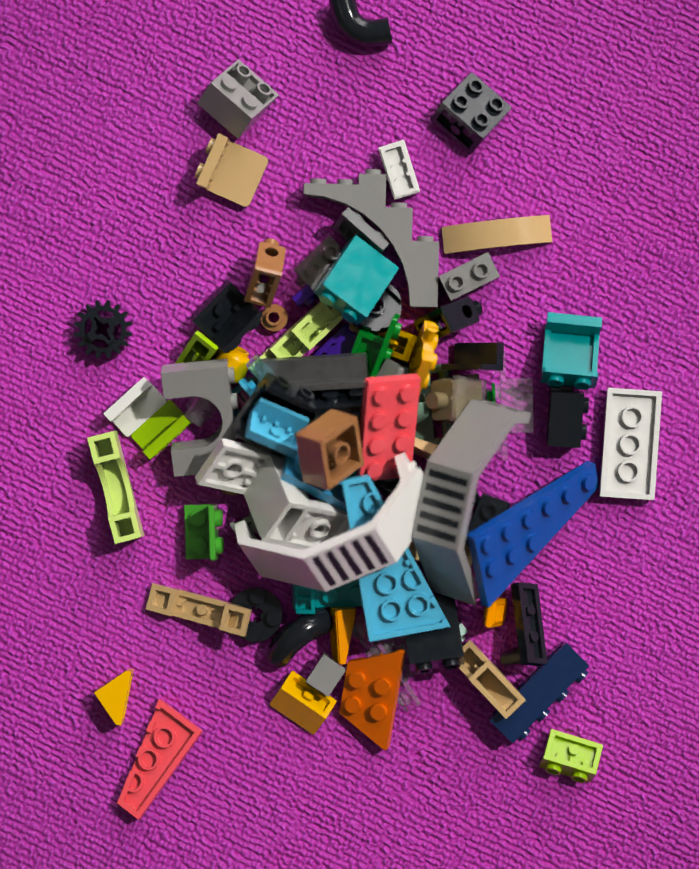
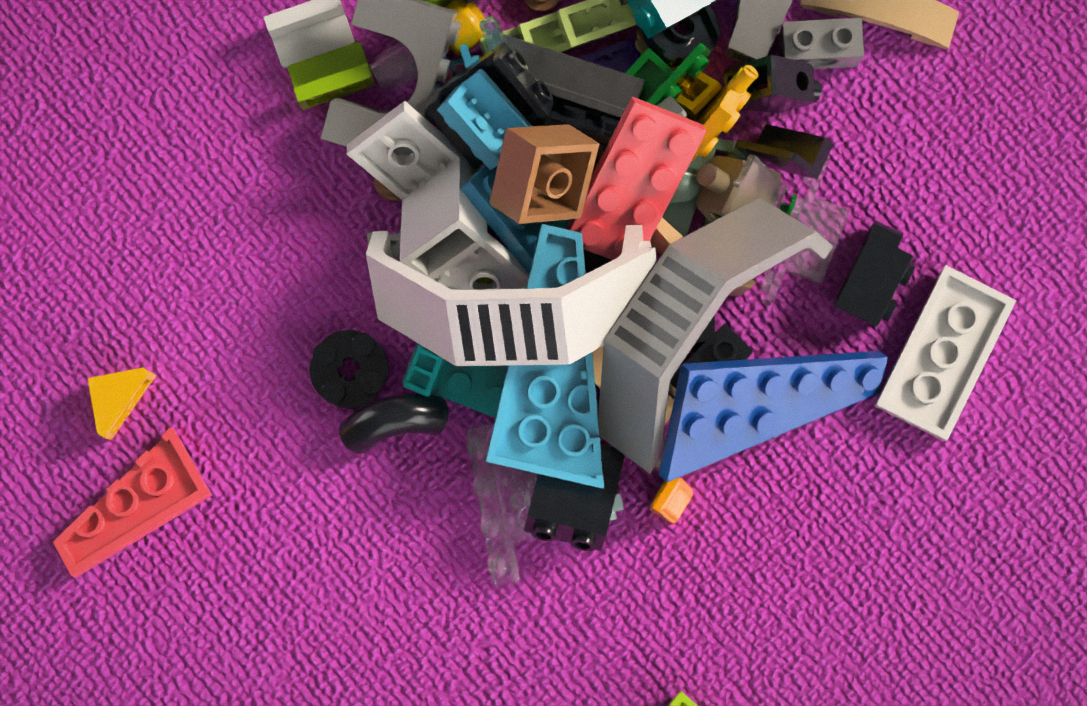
camera: 25 degrees right, 5 degrees down
yellowish green arch [87,431,144,544] -> none
tan slope [146,583,252,637] -> none
bright green bracket [184,504,224,561] -> none
yellow panel [270,670,337,734] -> none
light grey panel [306,652,345,697] -> none
light orange slope [329,607,356,665] -> none
orange wing [339,649,406,750] -> none
tan slope [459,639,526,719] -> none
dark blue brick [488,640,589,744] -> none
black piece [500,582,548,667] -> none
teal panel [541,312,602,390] -> none

